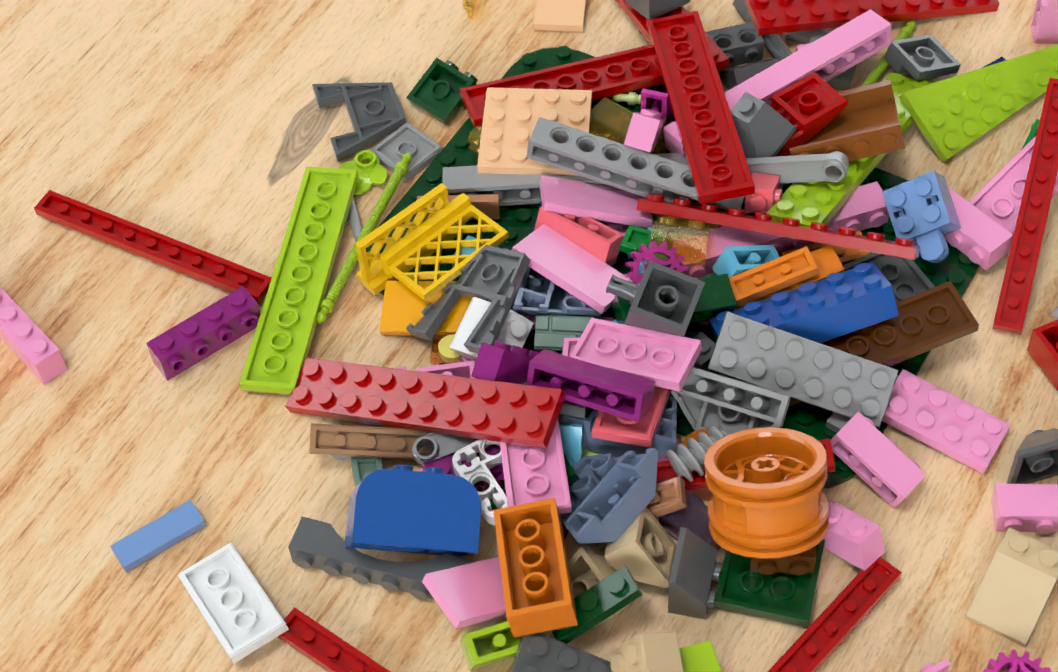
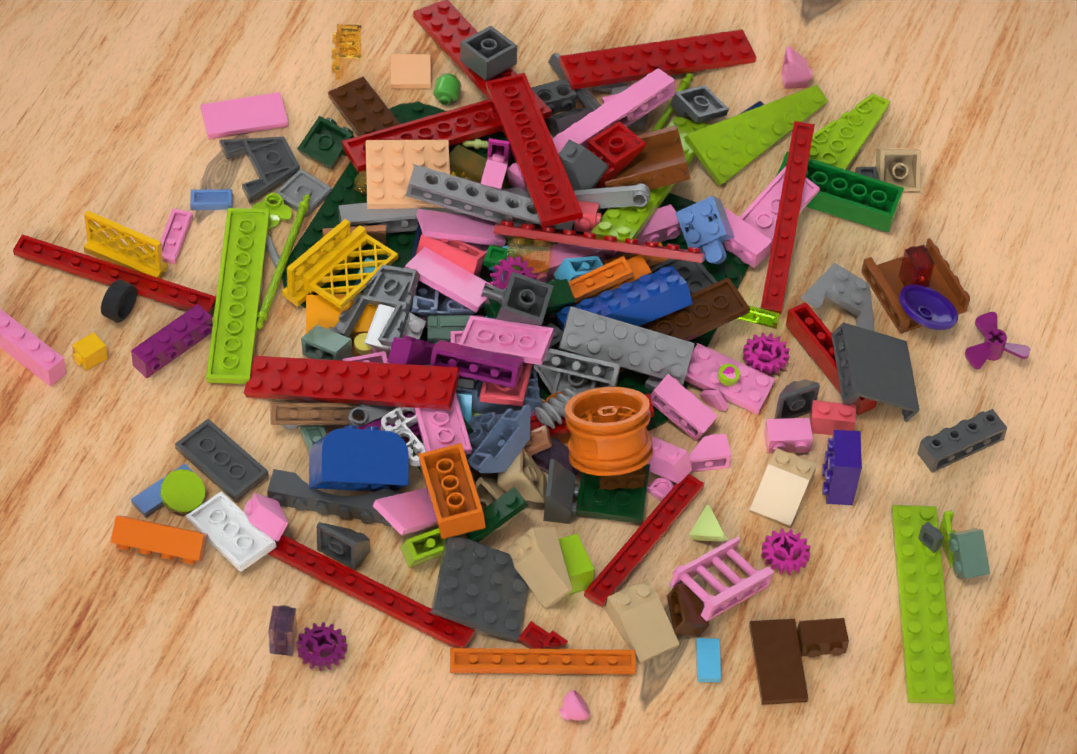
camera: 15 degrees left, 0 degrees up
none -> yellow brick [72,332,108,371]
none -> yellow fence [83,210,168,279]
none -> black tyre [101,279,137,322]
none -> orange brick [110,515,208,564]
none -> bright pink tile [160,208,193,264]
none -> lime tile [160,469,205,514]
none -> dark grey plate [175,419,268,502]
none -> medium blue tile [190,189,233,210]
none -> bright pink tile [200,92,288,139]
none -> bright pink slope [244,493,288,541]
none -> sand green brick [301,325,353,361]
none -> dark grey slope [317,522,370,570]
none -> reddish brown plate [328,76,400,136]
none -> bright green head [433,73,461,105]
none -> bright pink tile [646,478,674,502]
none -> bright pink slope [689,434,731,472]
none -> yellowish green tile [689,505,727,542]
none -> bright pink tile [700,390,728,411]
none -> lime tile [717,364,740,386]
none -> clear neon green slope [737,305,780,329]
none -> dark pink gear [743,333,790,376]

